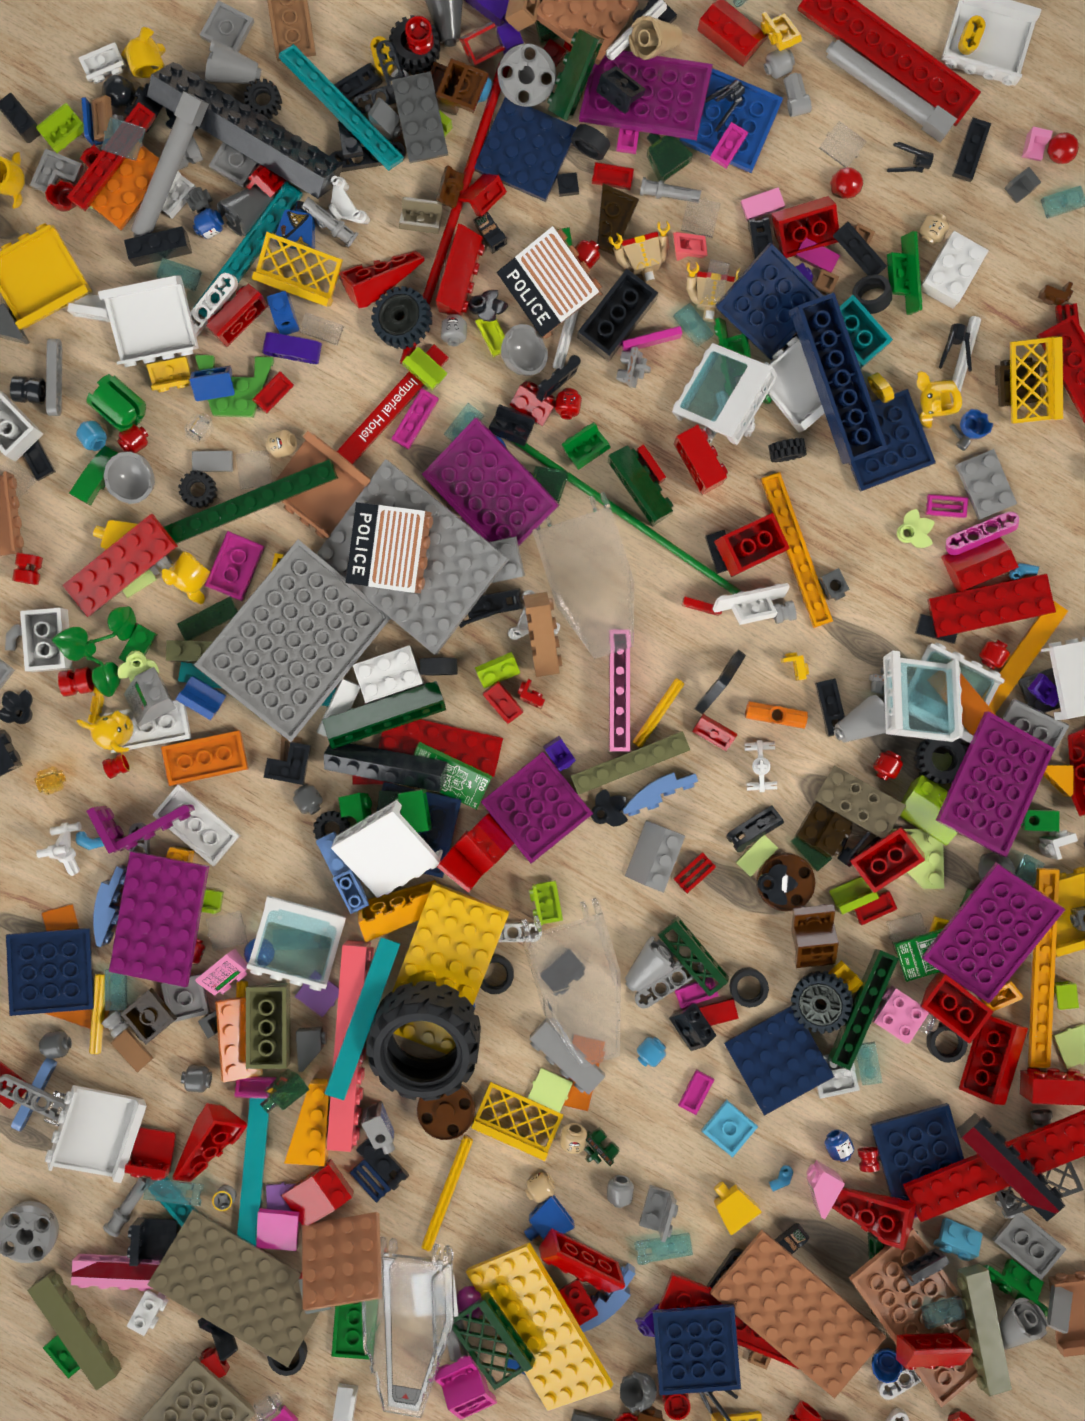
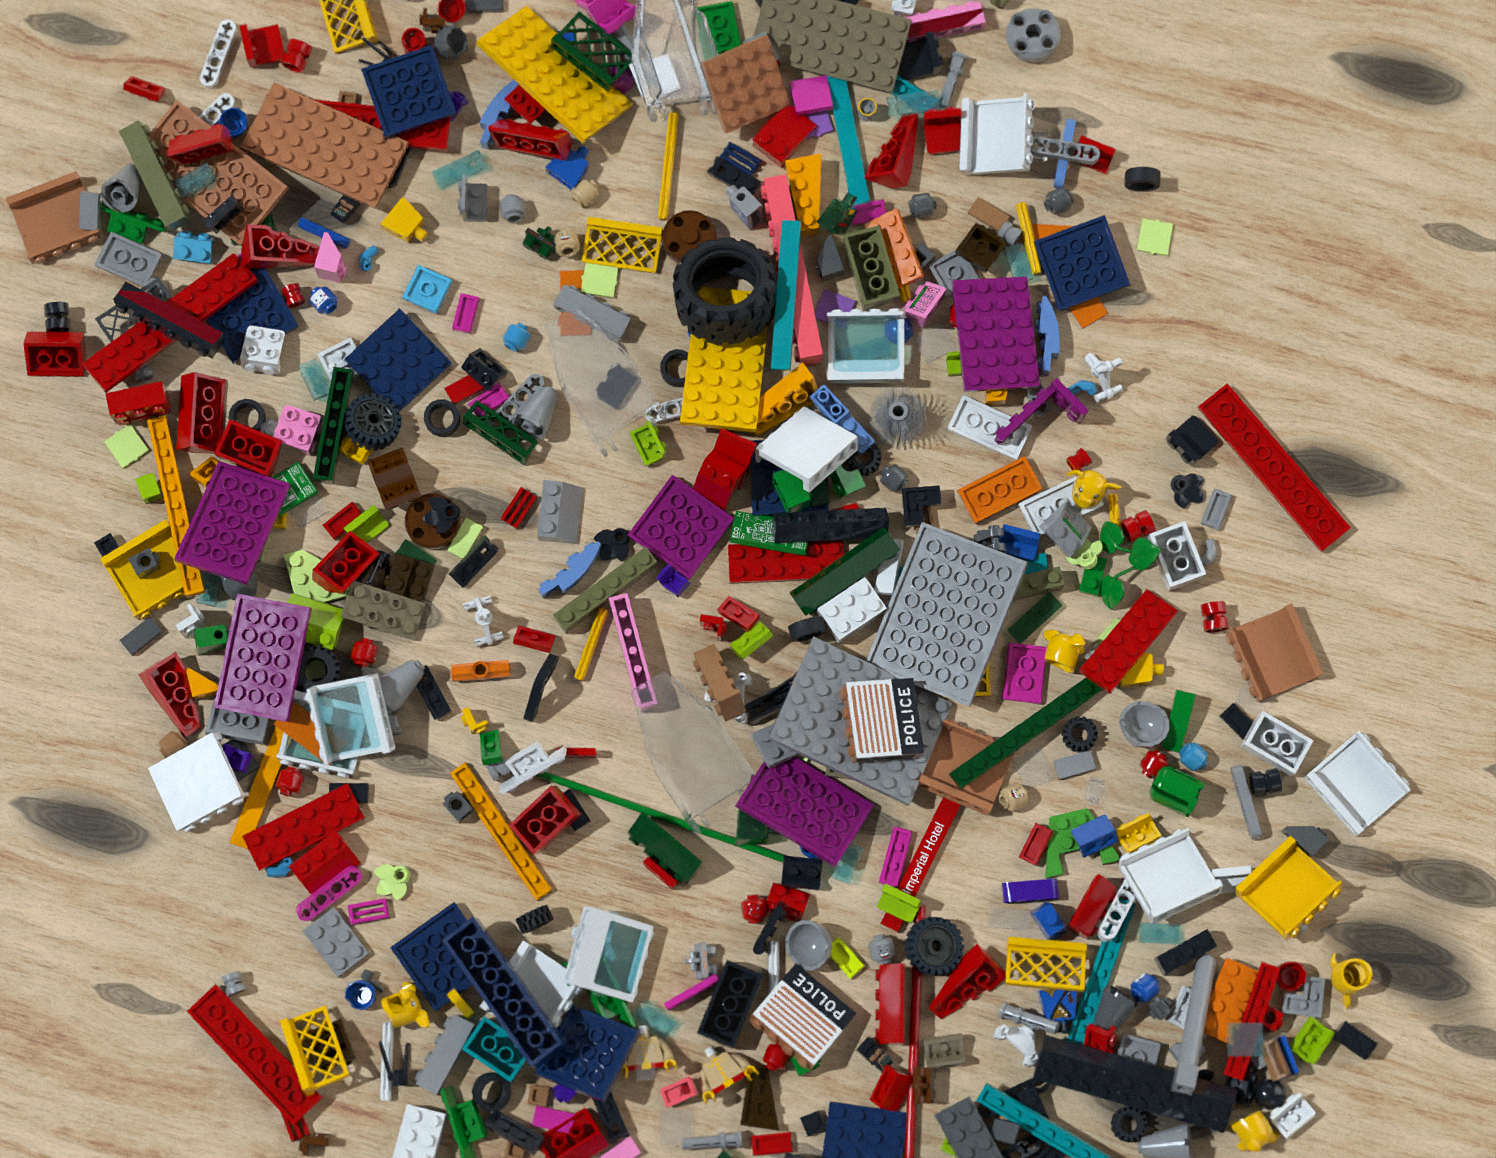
camera: 160 degrees right, 10 degrees down
clear yellow head [34,766,67,795] -> none
black plate [469,290,508,322] -> none
green bracket [562,422,611,470] -> none
red brick [673,424,728,495] -> none
none -> white bracket [240,326,285,375]
none -> blue axle [297,217,350,249]
none -> light grey brick [415,1014,476,1096]
none -> green plate [480,729,502,766]
none -> light grey piece [870,384,927,448]
none -> dark grey brick [973,525,1007,553]

